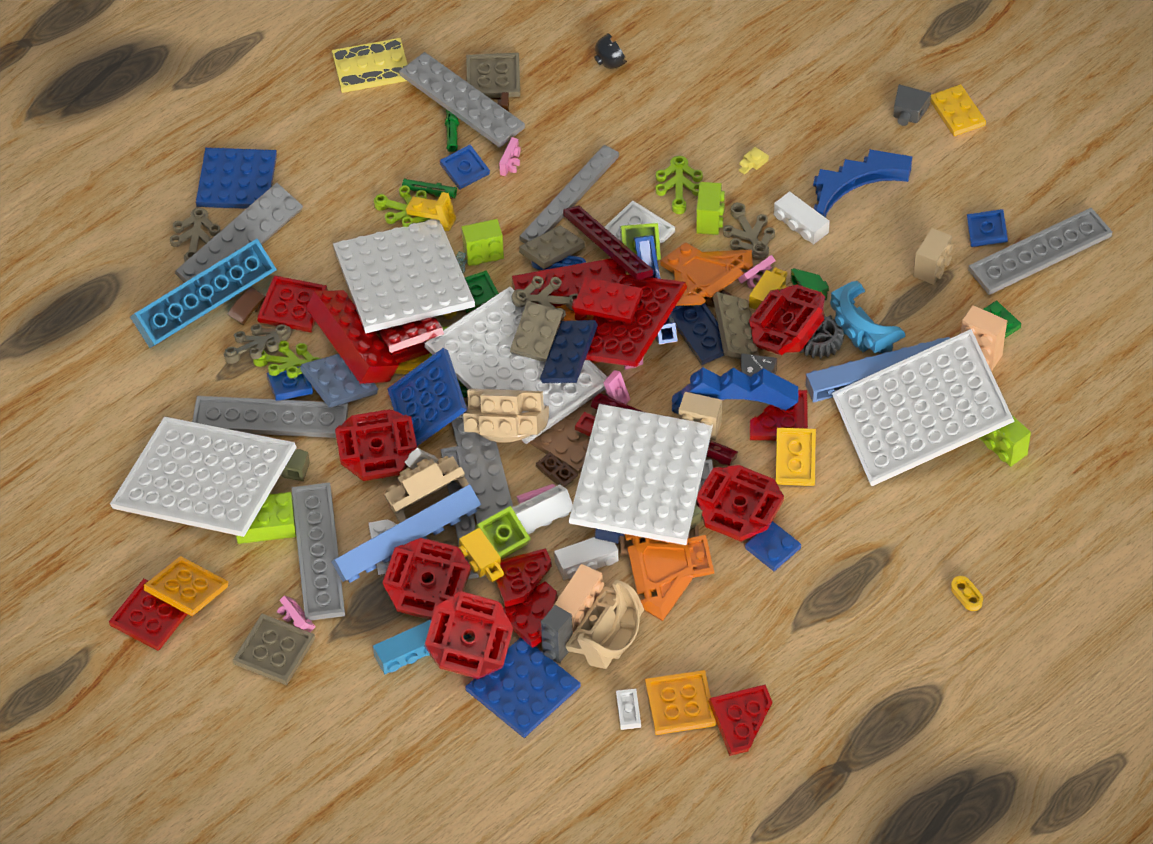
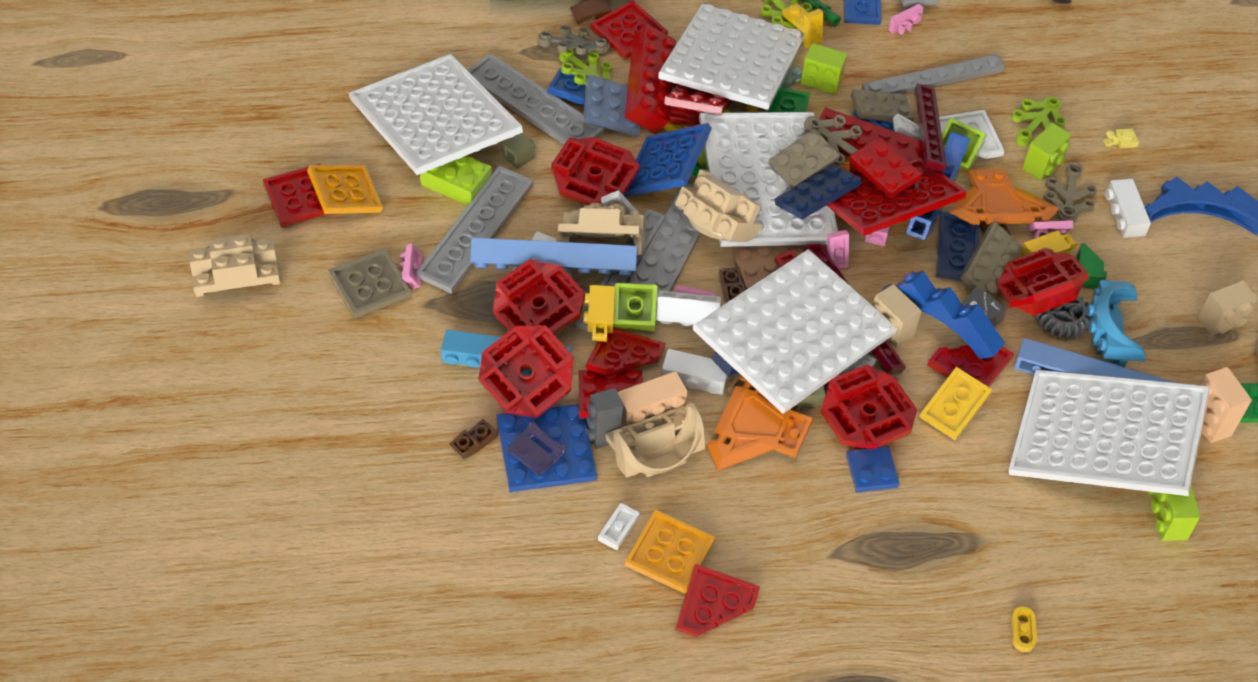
camera: 30 degrees right, 0 degrees up
none -> tan piece [189,235,280,297]
none -> reddish brown slope [449,419,499,459]
none -> clear purple plate [507,422,567,476]
none -> white plate [893,114,921,141]

